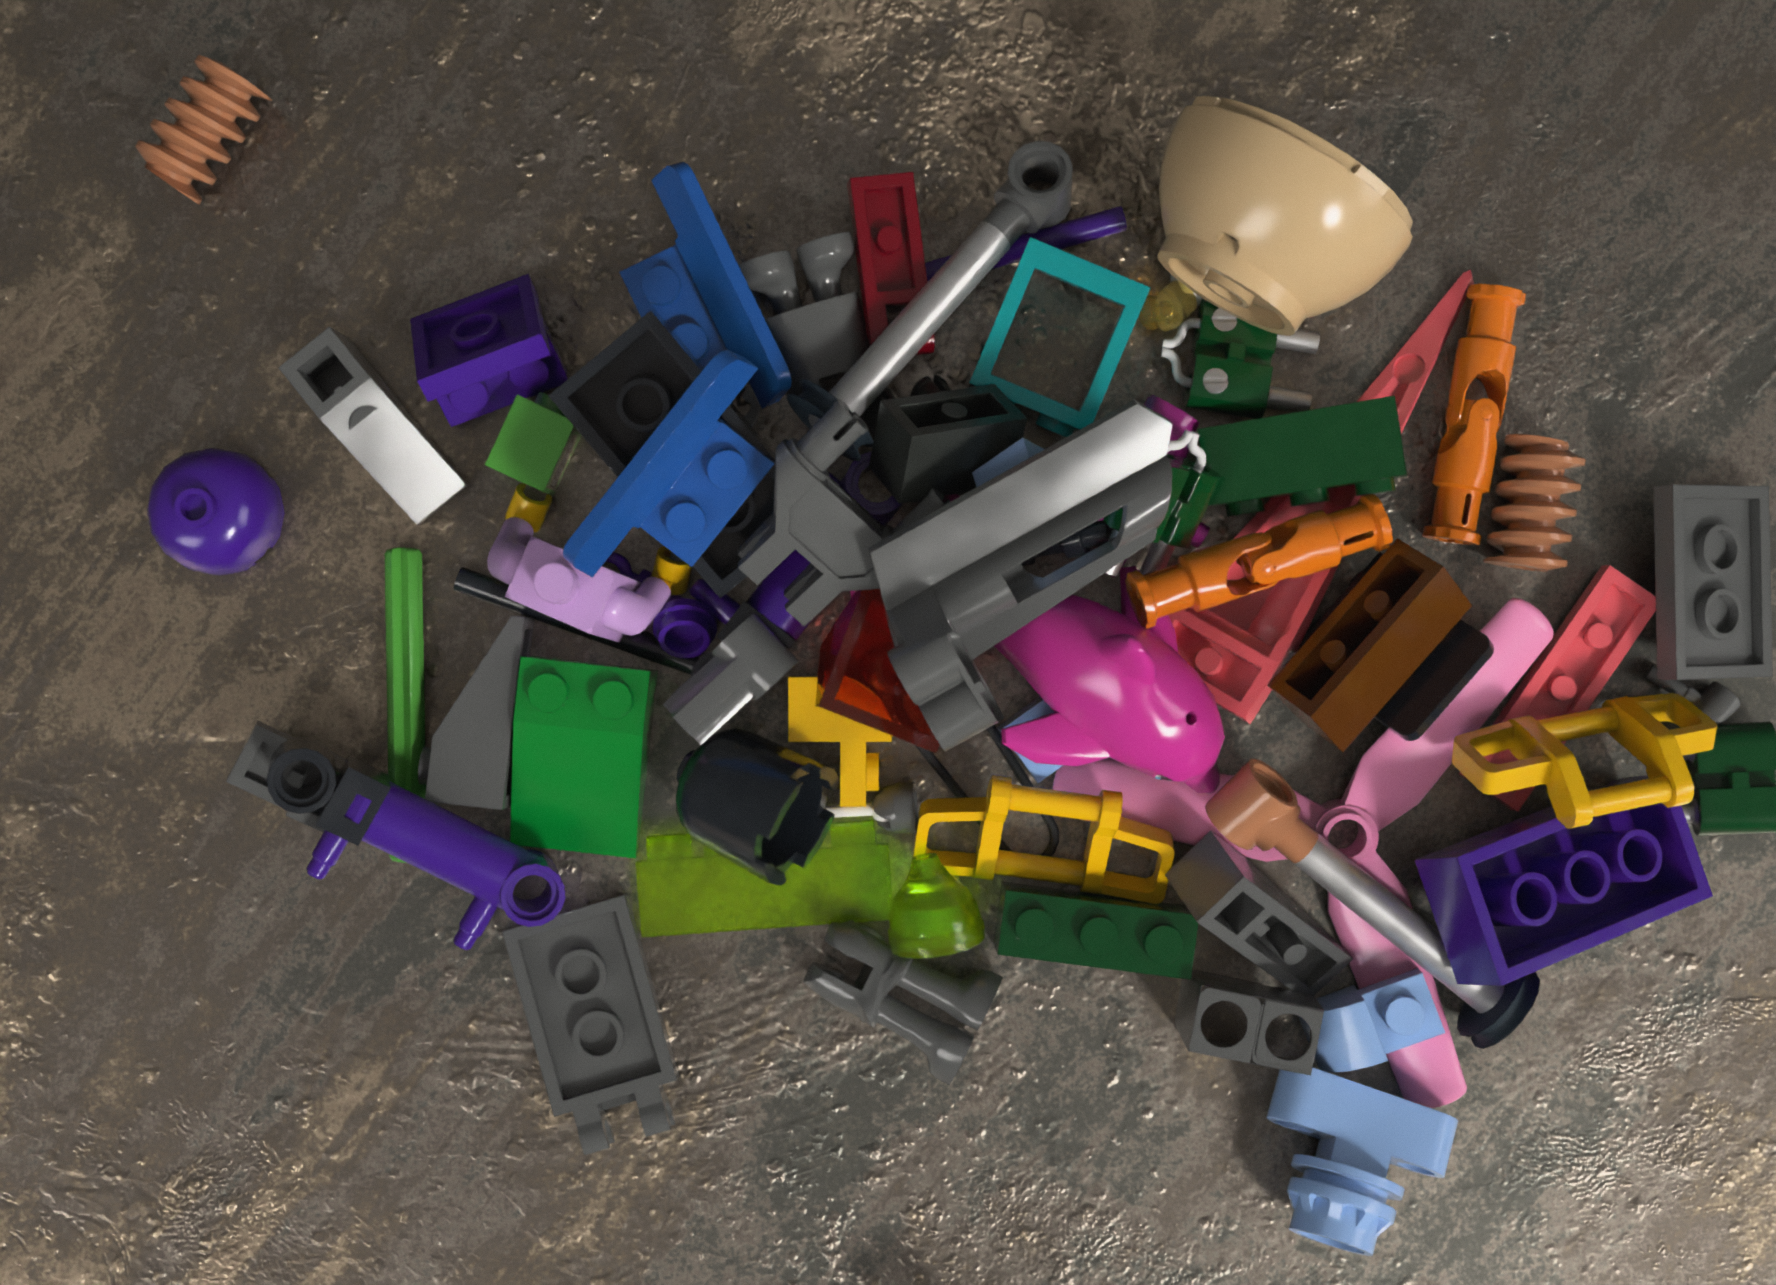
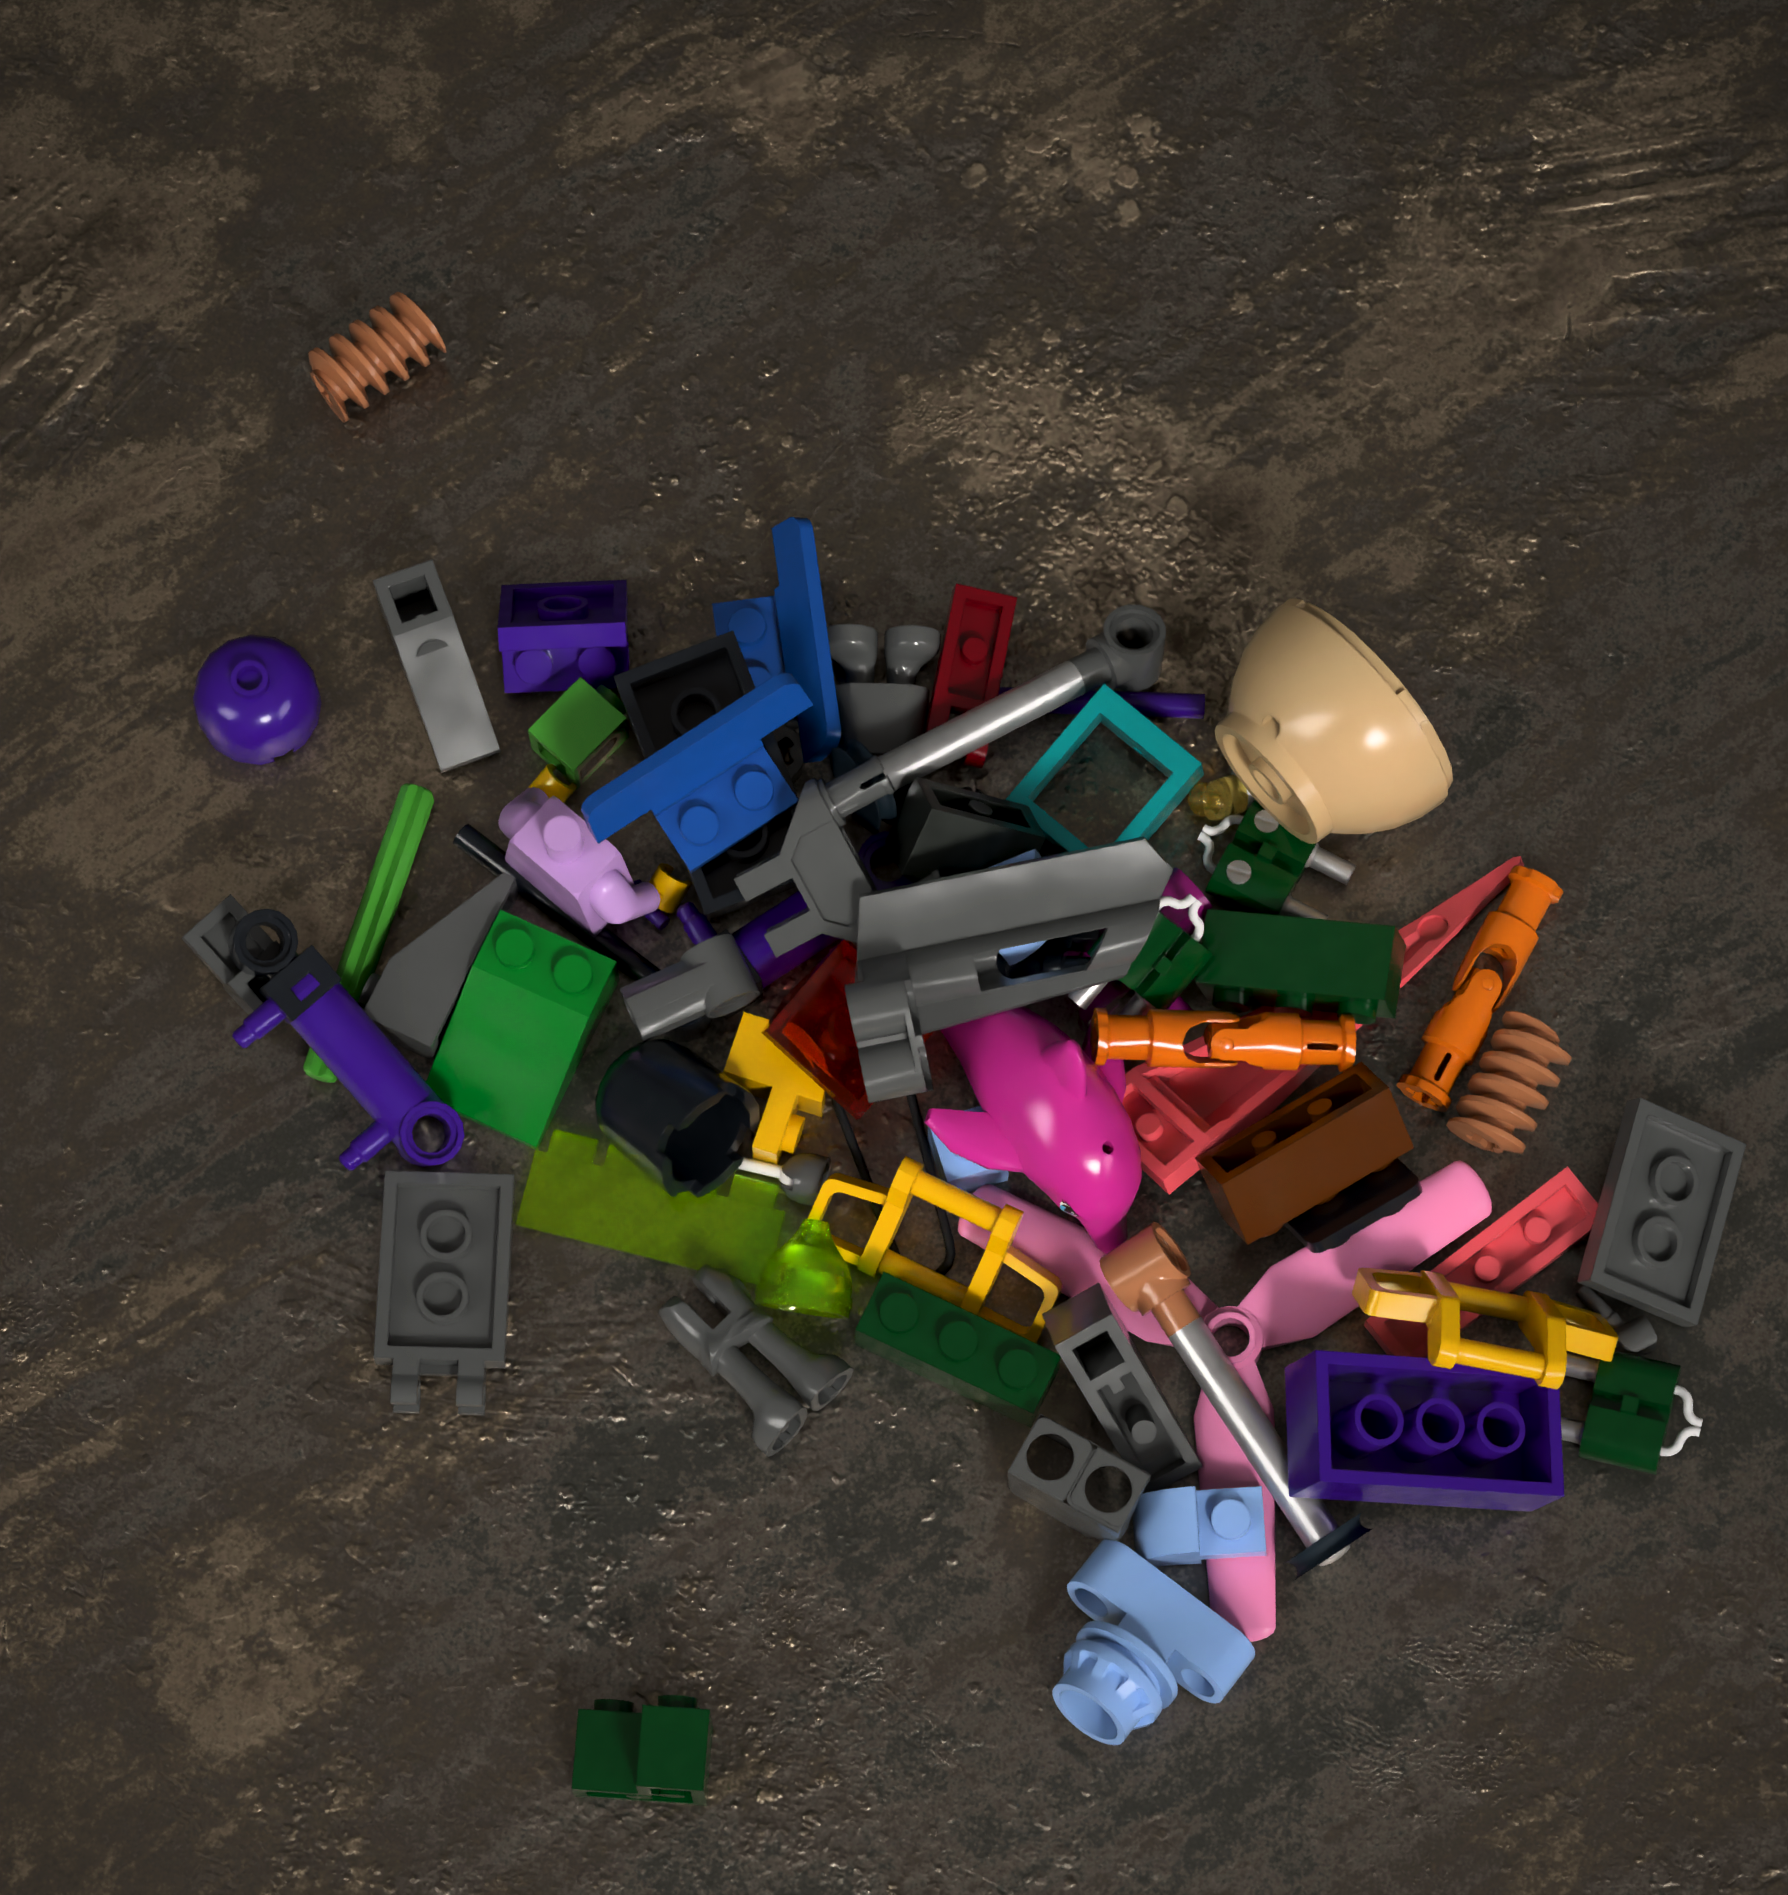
camera: 15 degrees right, 15 degrees down
dark purple plate [653,598,717,658] -> none

